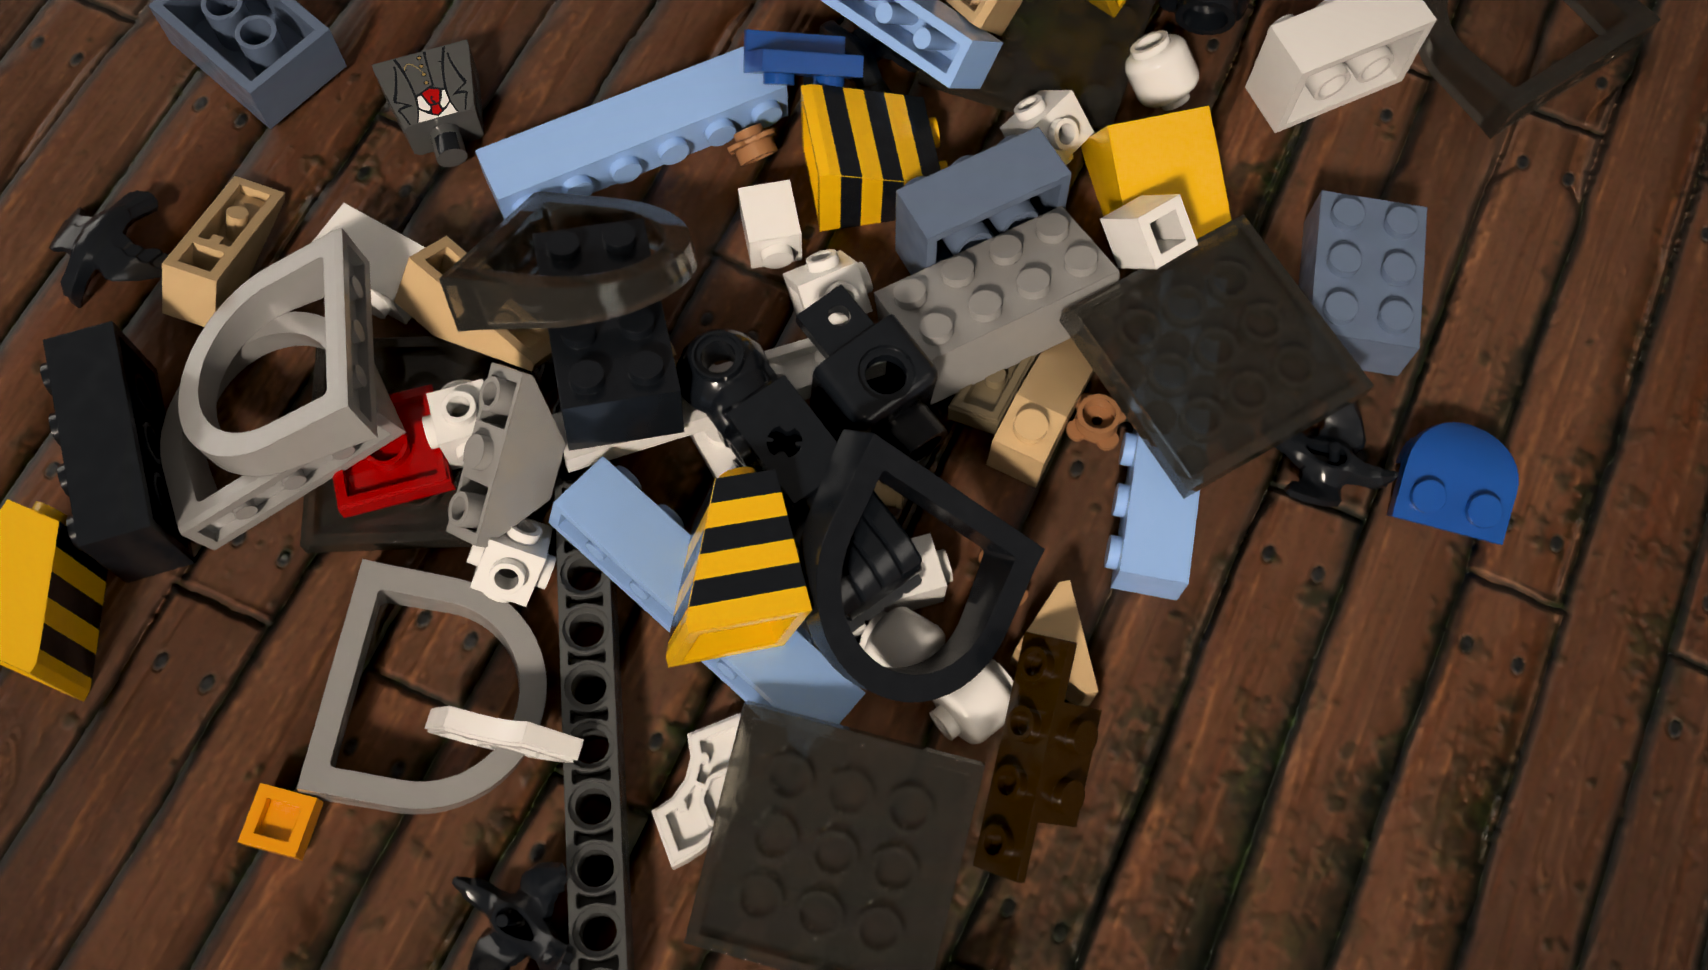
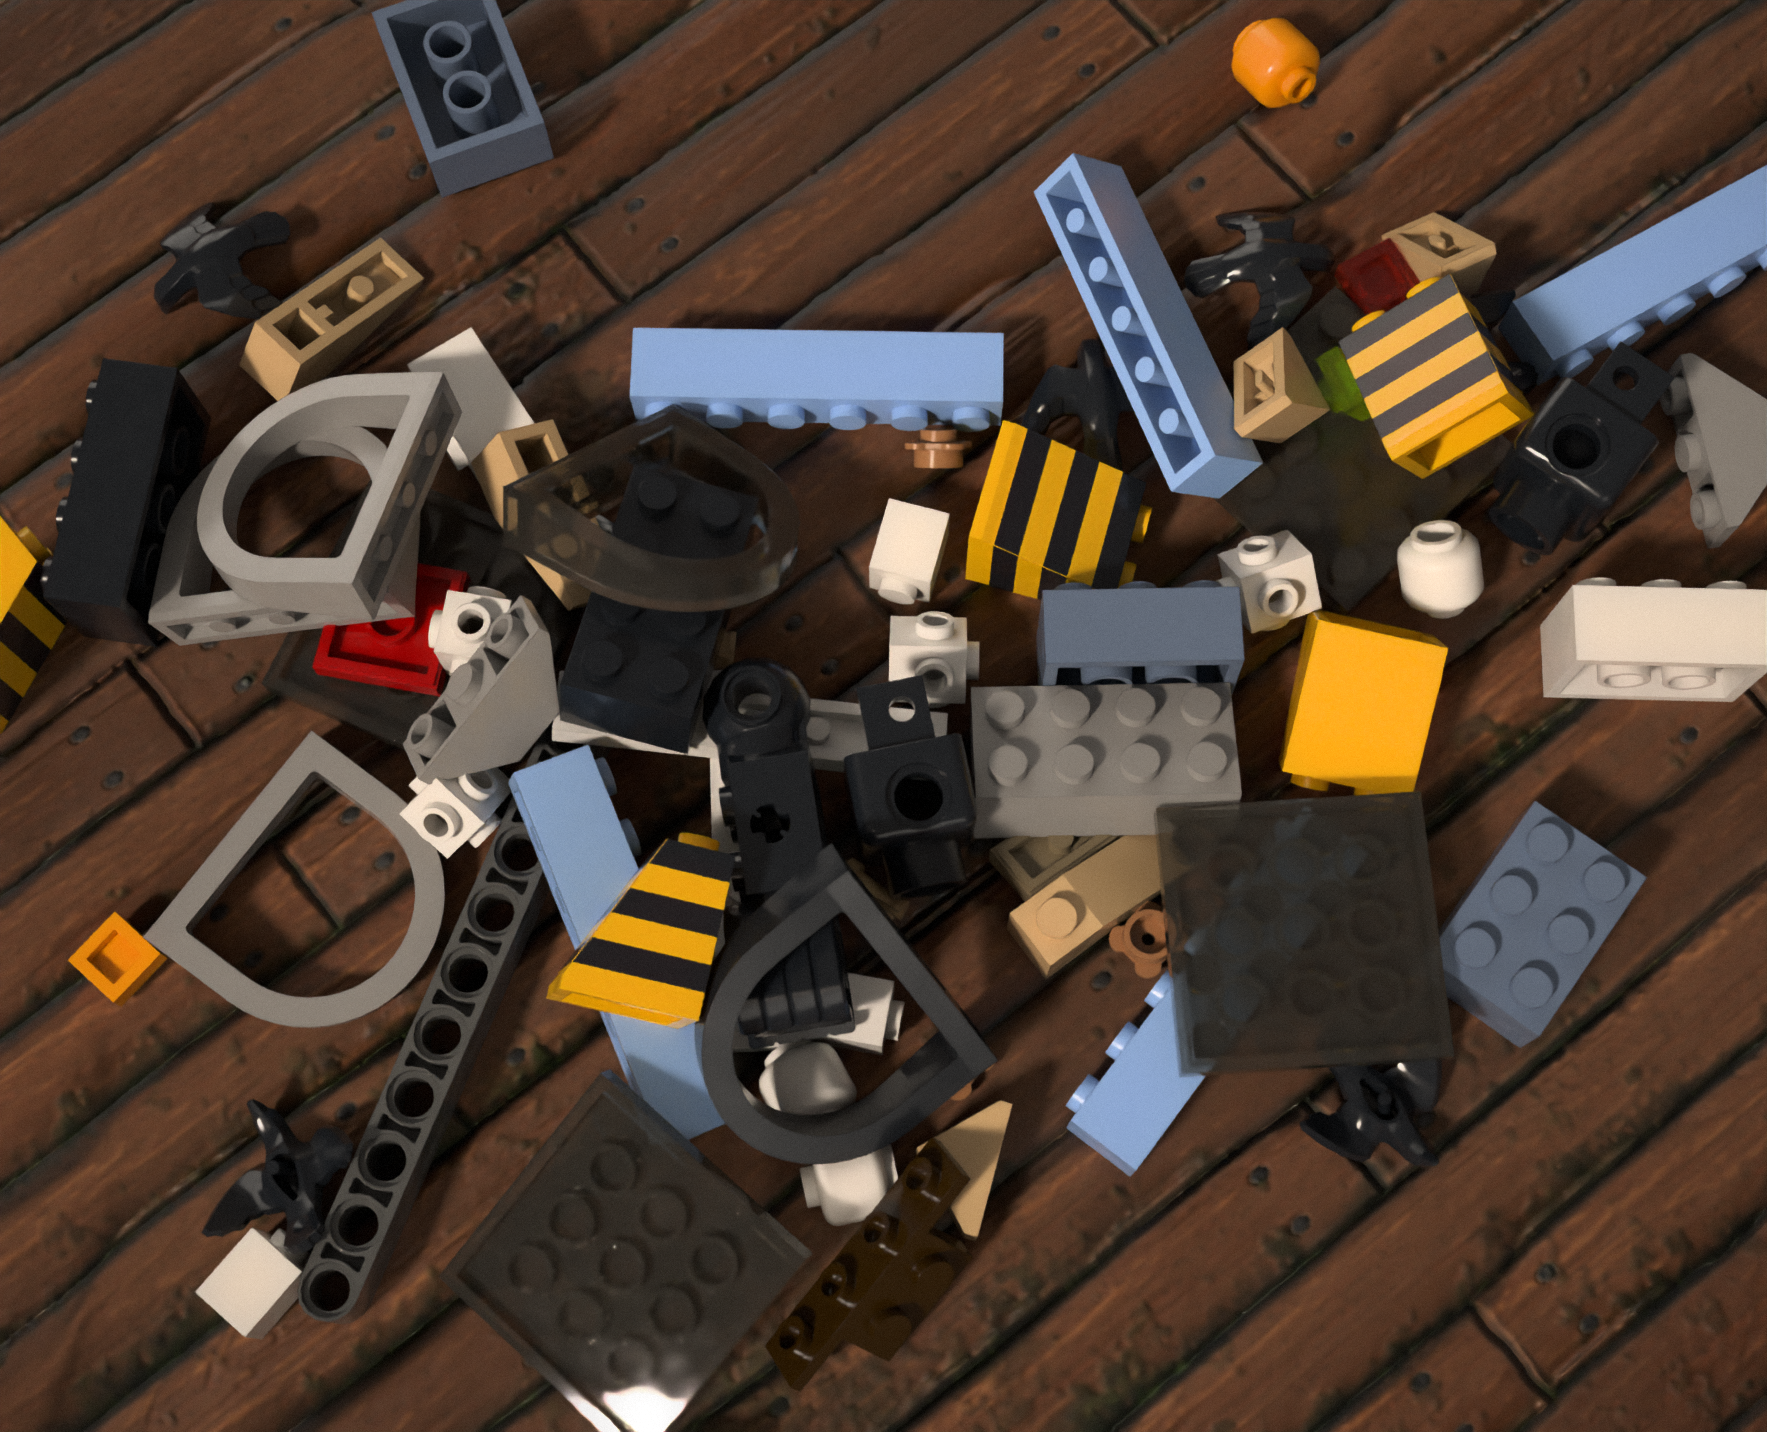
camera: 30 degrees right, 5 degrees up
dark grey torso [372,39,485,167] -> none
white tile [424,706,584,763] -> none
white tile [651,712,751,870] -> none
blue slope [743,29,864,87] -> none
white brick [1100,194,1198,269] -> none
blue slope [1387,422,1519,545] -> none

